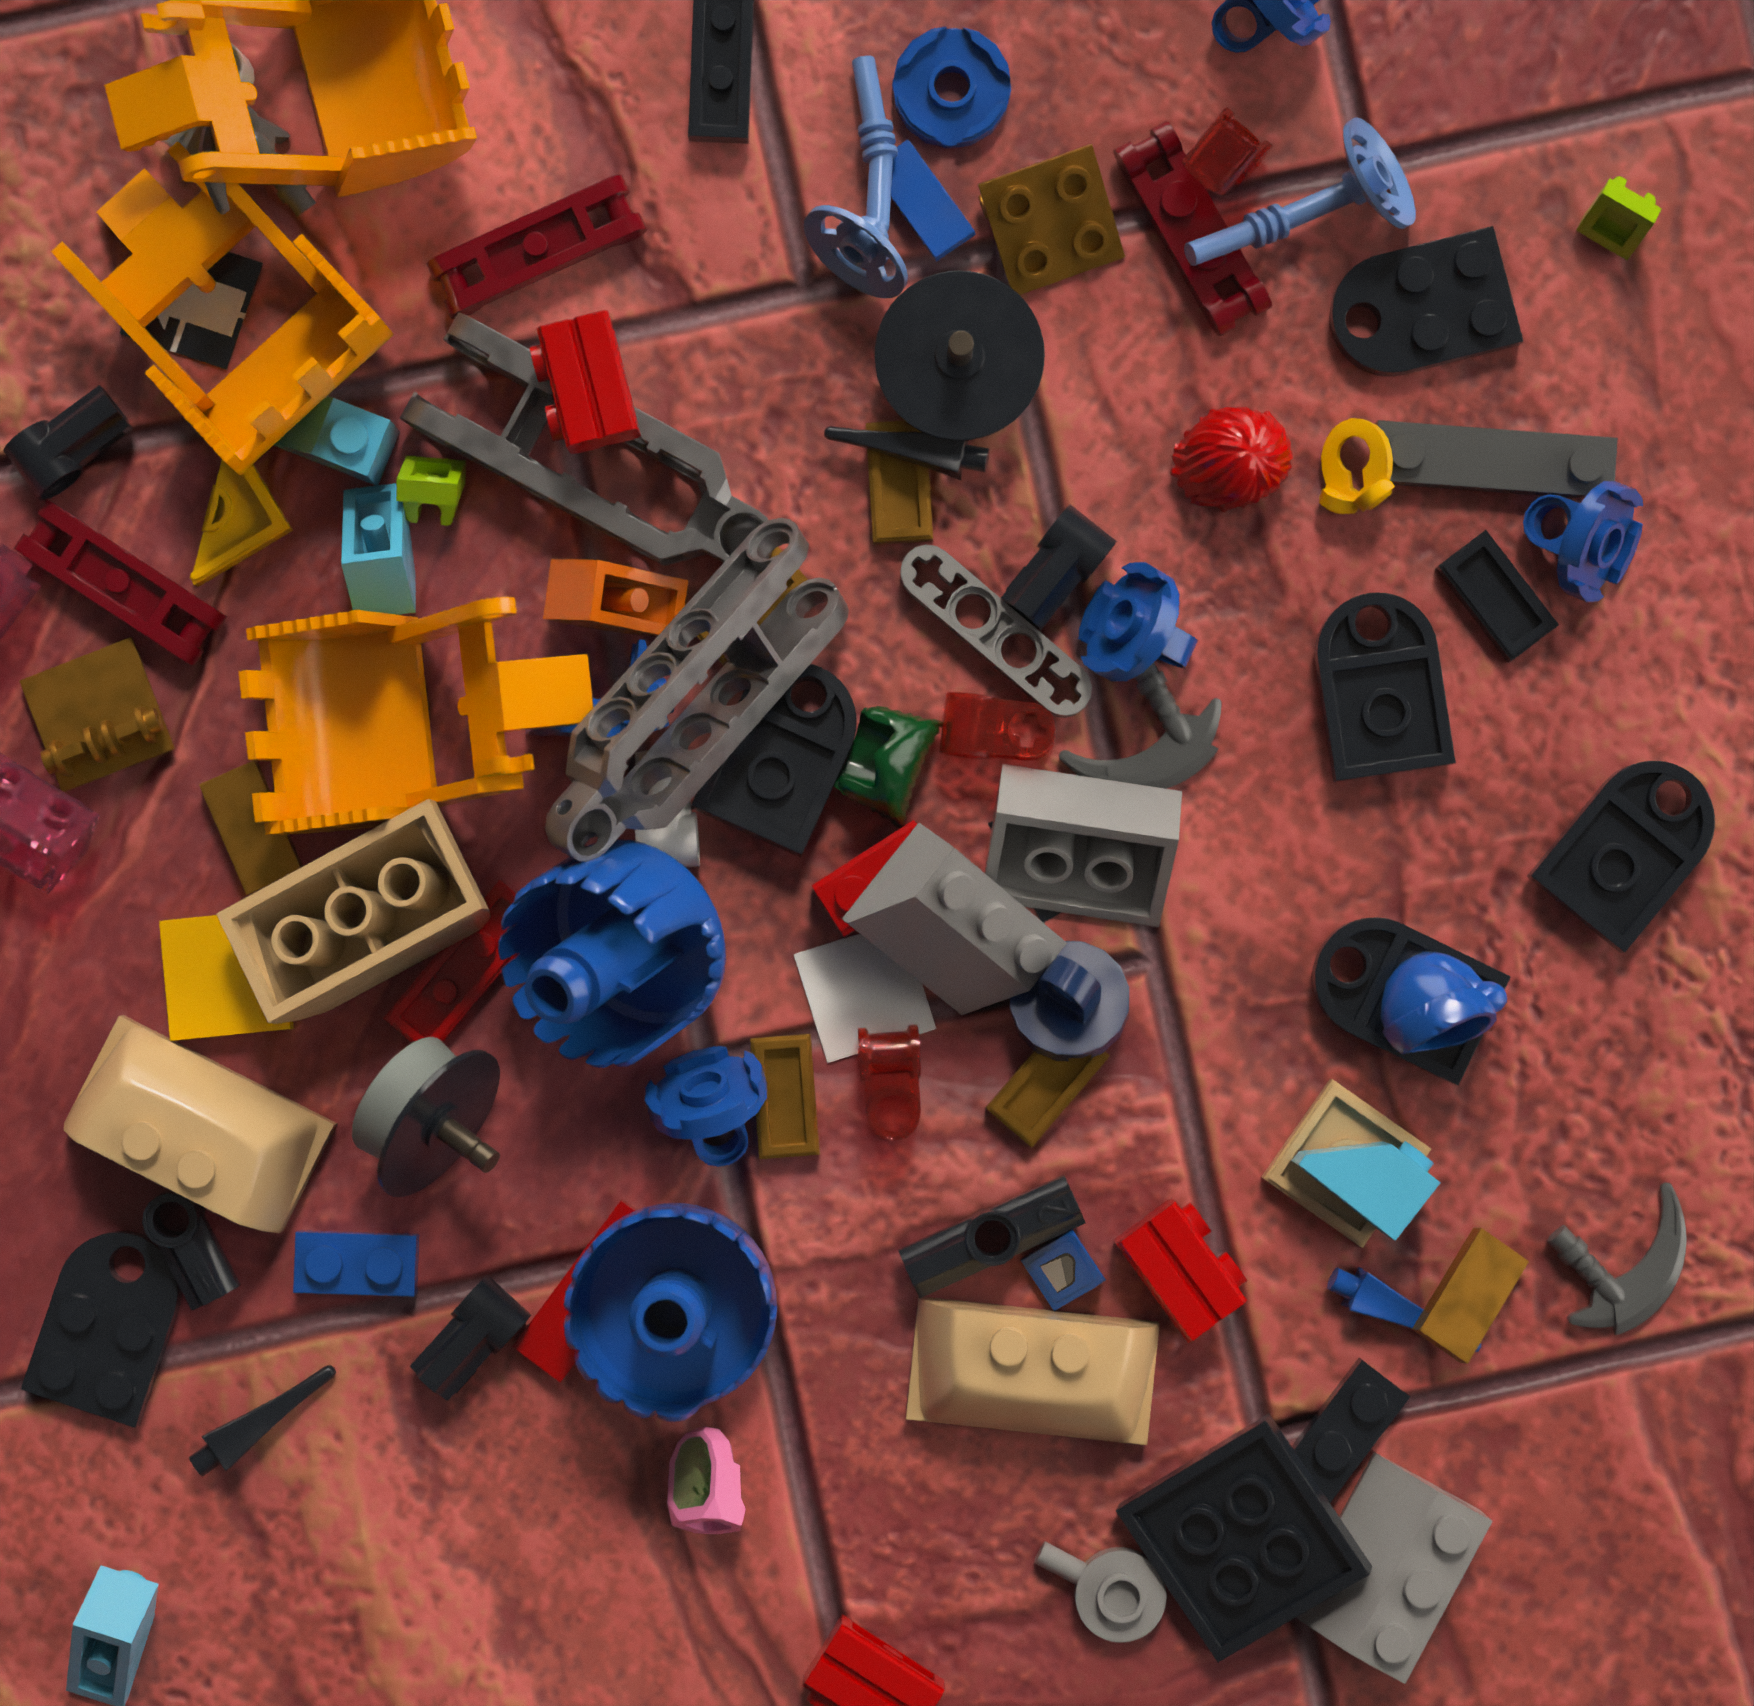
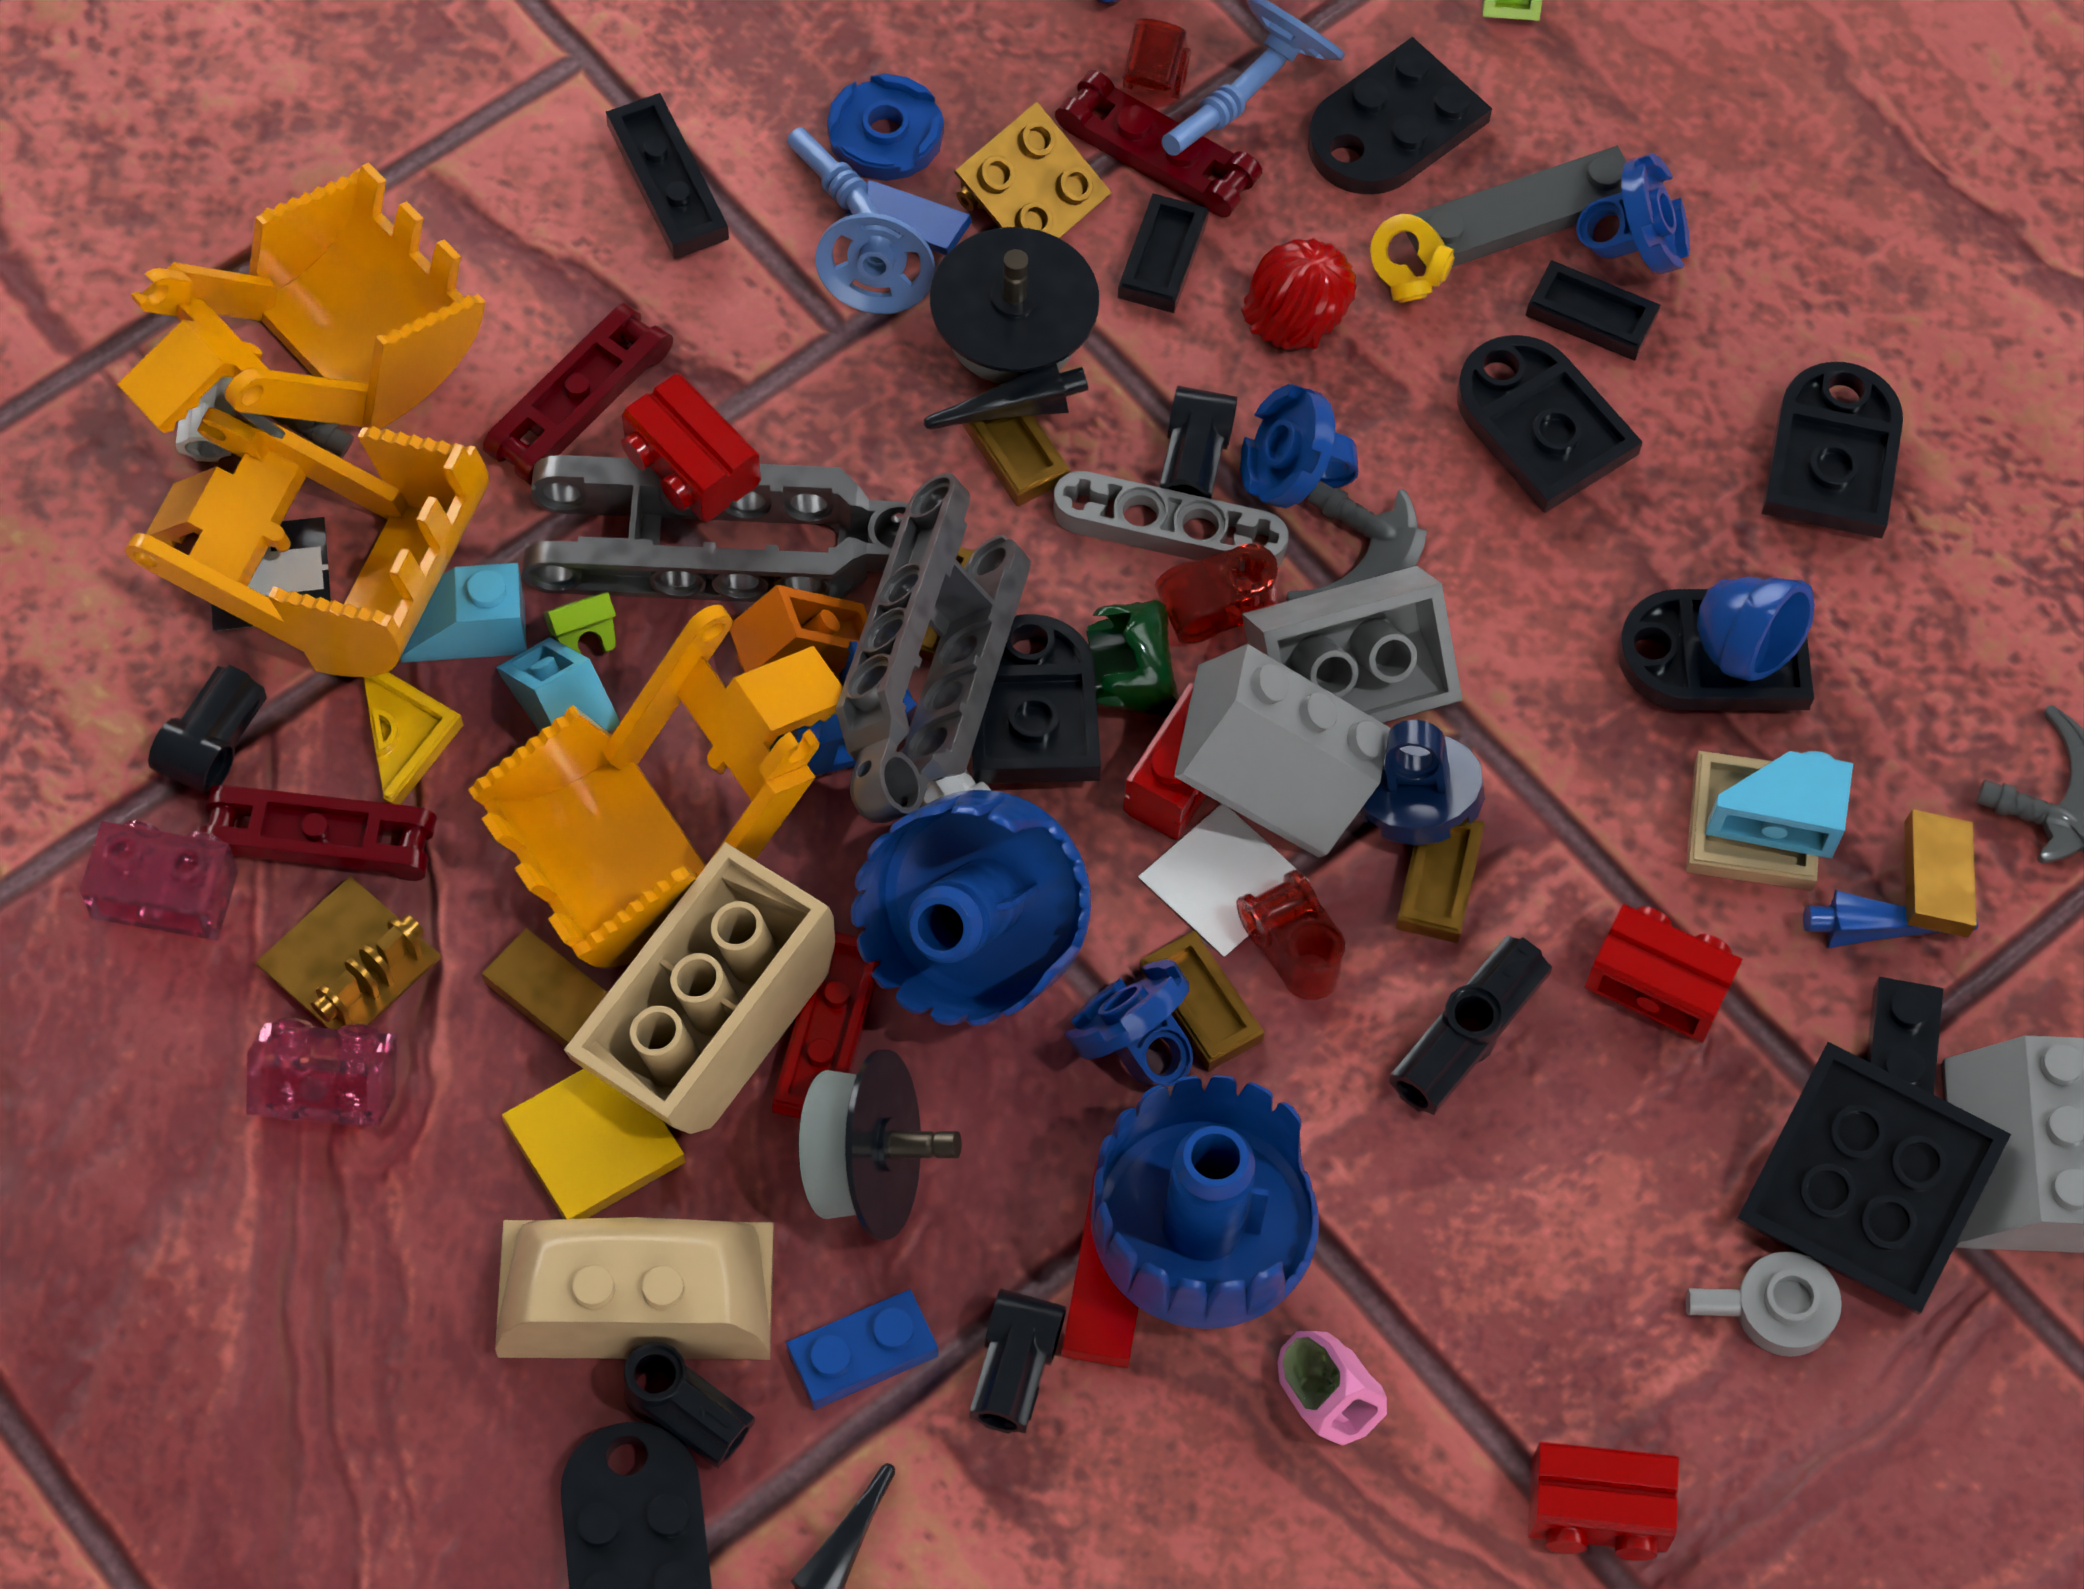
camera: 30 degrees left, 25 degrees down
tan windscreen [906,1296,1160,1445] -> none
blue slope [1021,1229,1106,1311] -> none
none -> black tile [1117,193,1209,313]

